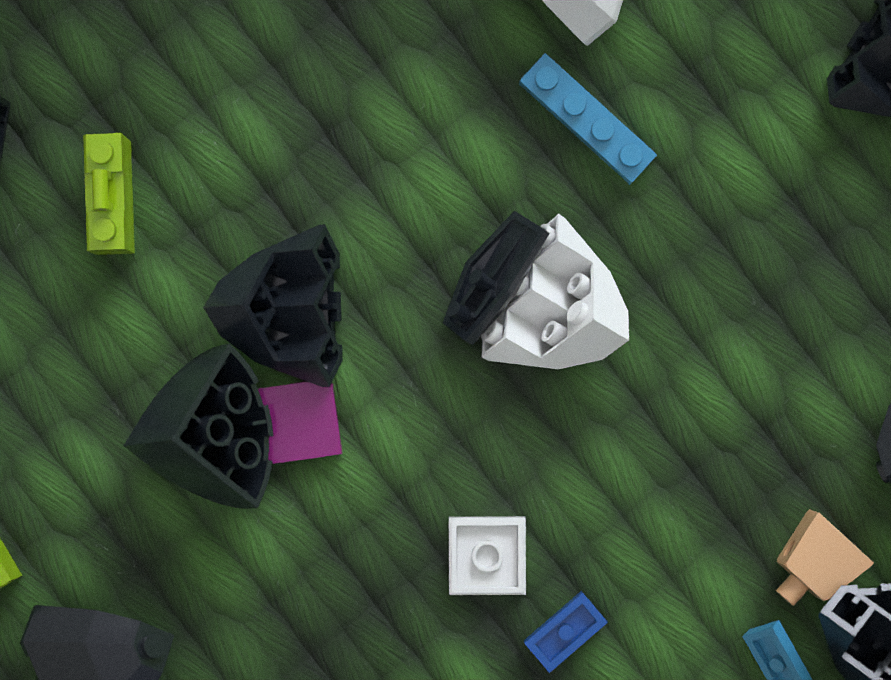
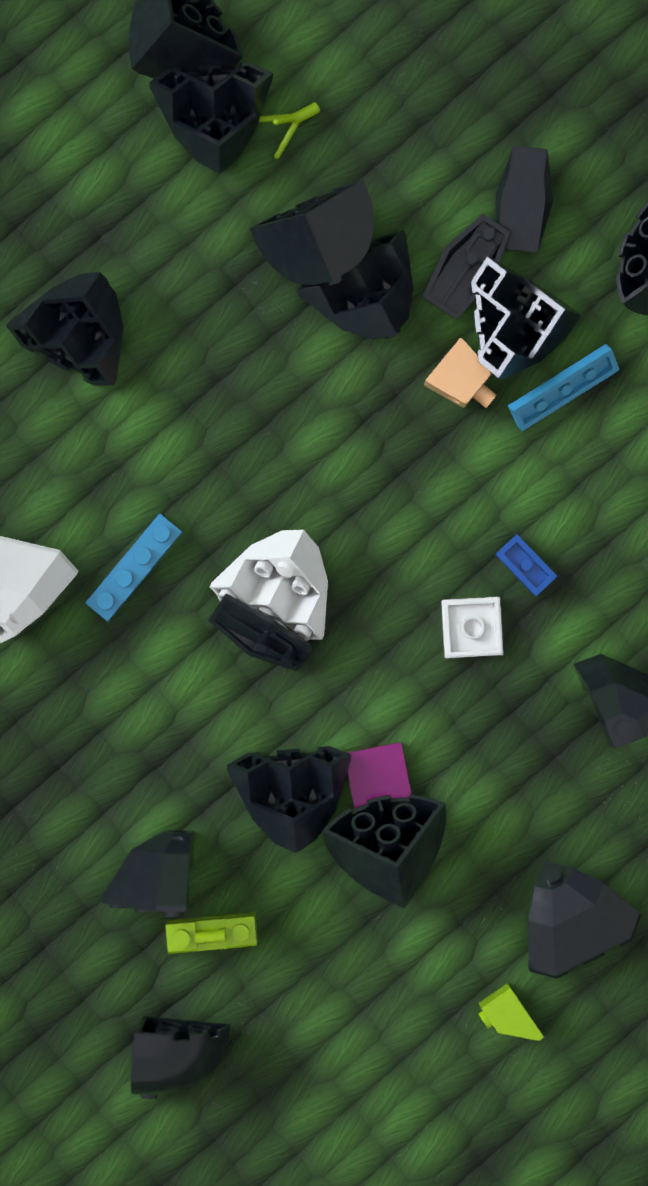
camera: 90 degrees left, 0 degrees up
none -> black brick [102,830,194,917]

